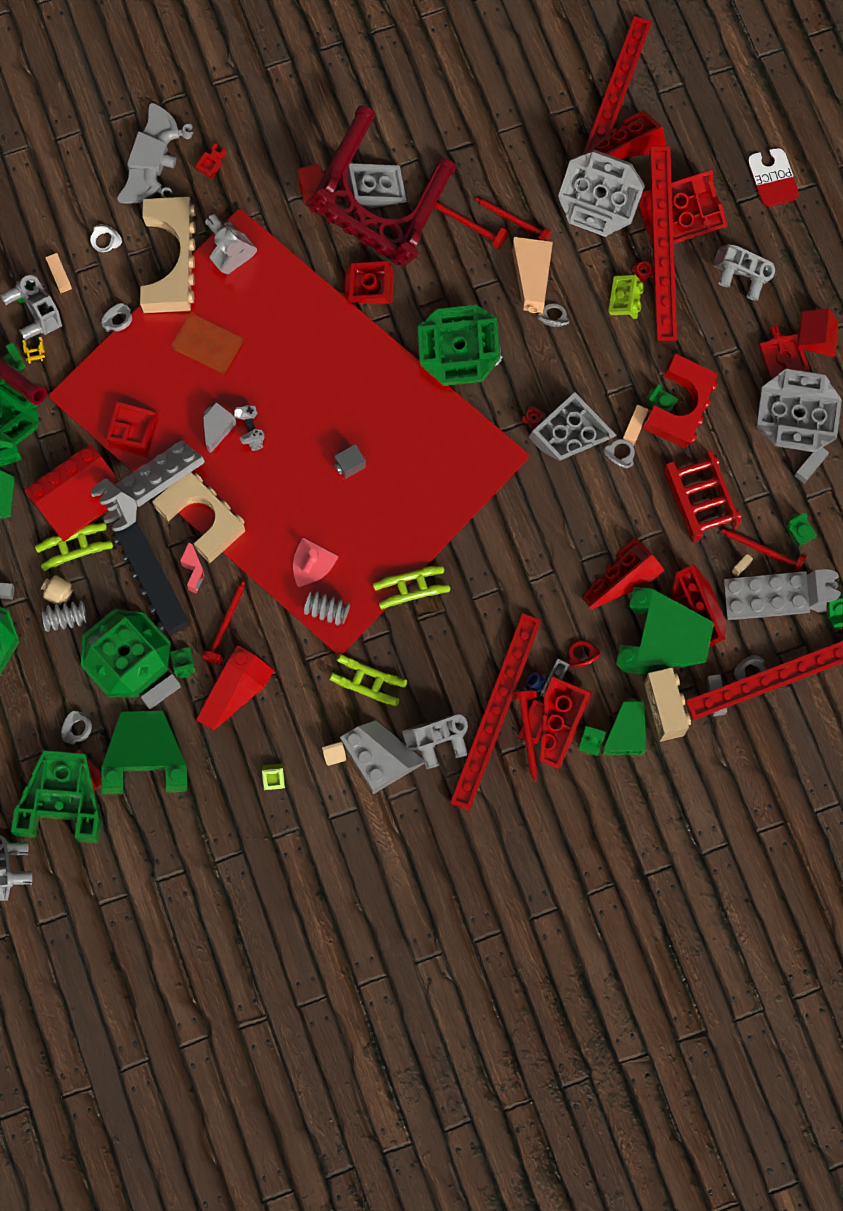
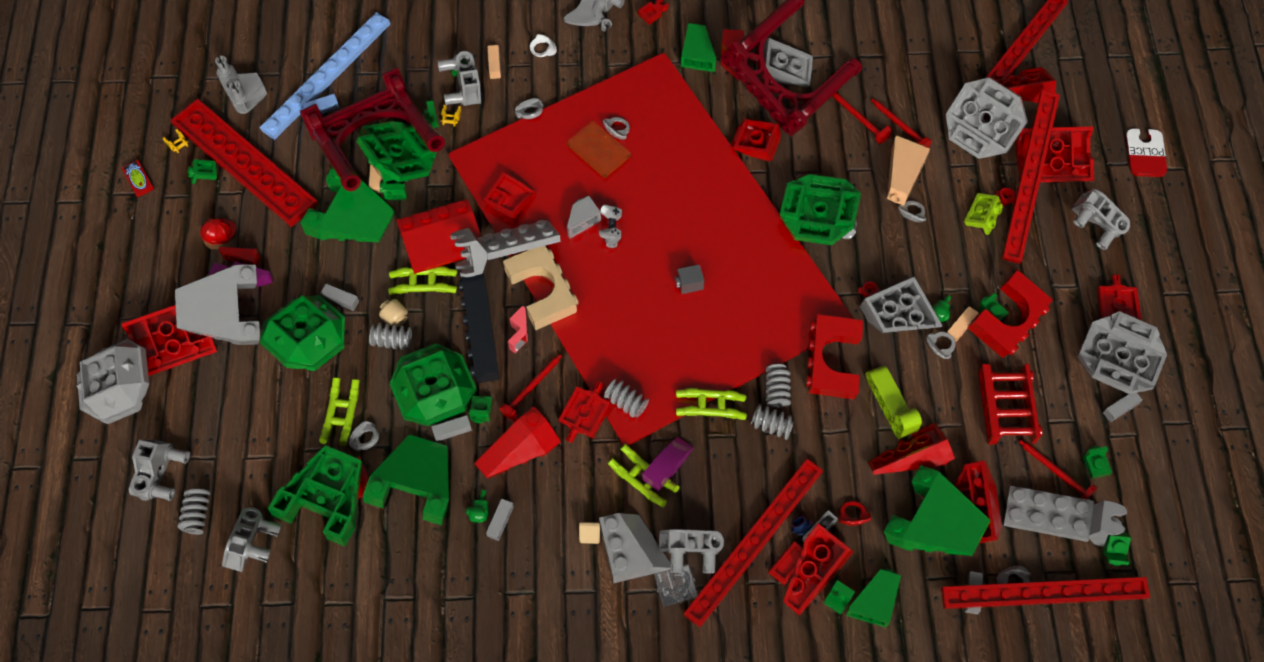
camera: 20 degrees right, 10 degrees down
tan arch [140,197,196,313] -> none
light grey piece [205,214,257,274] -> none
lime slope [262,764,285,790] -> none
coral shield [293,538,339,587] -> none
red piece [514,691,537,781] -> none
tan brick [644,668,691,742] -> none
tan tile [731,554,753,578] -> none
red slope [797,308,839,358] -> none
none -> lime piece [319,378,360,446]
none -> green piece [466,490,488,523]
none -> light grey piece [486,499,514,541]
none -> red plate [558,381,612,443]
none -> light grey piece [603,117,630,140]
none -> magenta slope [642,437,694,491]
none -> clear piece [654,564,698,607]
none -> green slope [681,23,716,72]
none -> light grey piece [751,404,795,440]
none -> light grey piece [766,364,791,408]
none -> red arch [806,314,863,399]
none -> lime beam [866,365,922,439]
none -> green piece [932,295,951,322]

